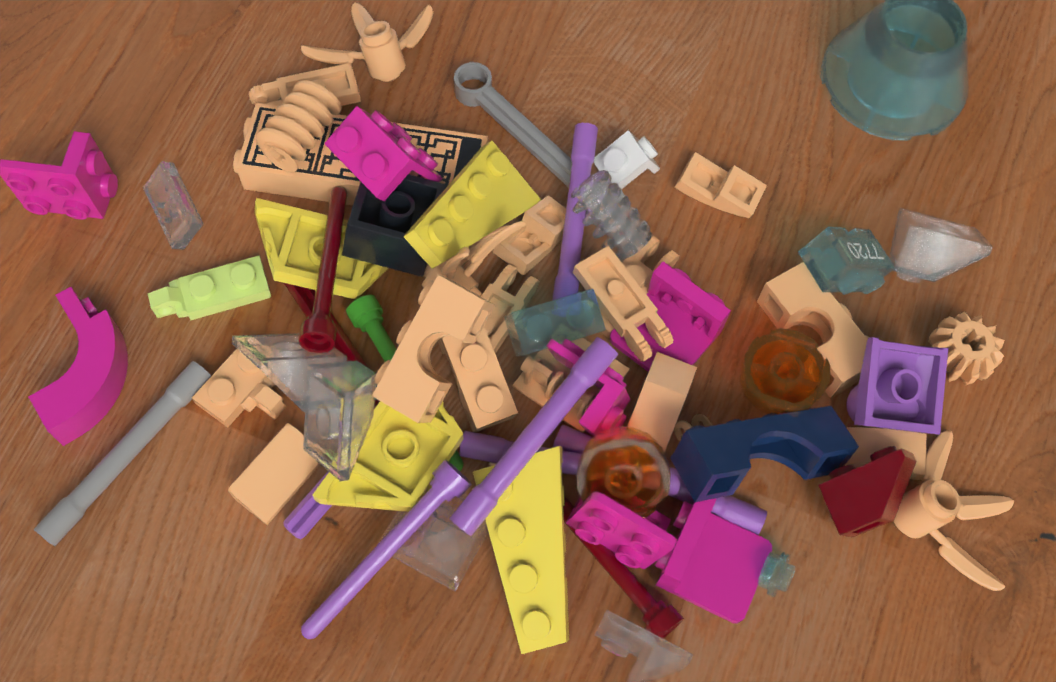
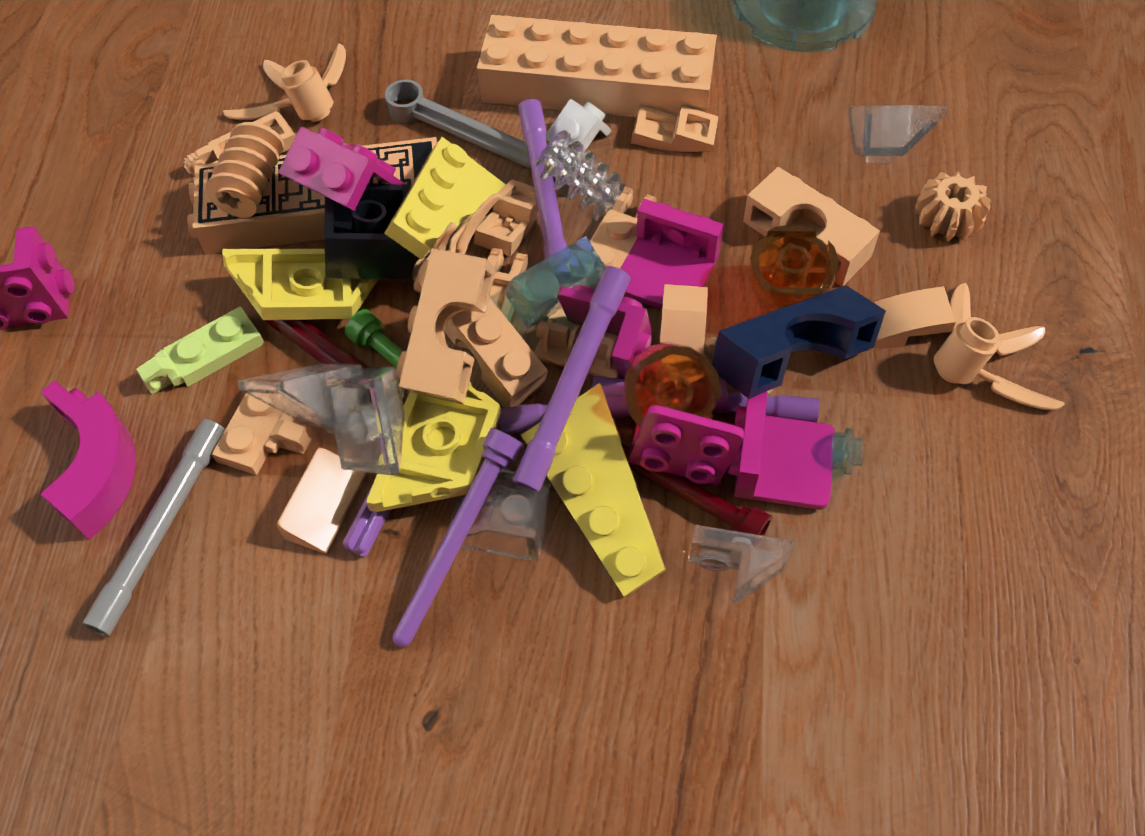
camera: 10 degrees left, 5 degrees down
clear plate [143,161,204,250] -> none
dark red piece [299,186,347,353] -> none
light nougat hinge [573,246,674,362] -> none
clear light blue brick [798,227,895,294] -> none
dark red slope [818,446,917,537] -> none
medium lavender slope [847,337,949,435] -> none
none -> light nougat brick [477,15,717,117]

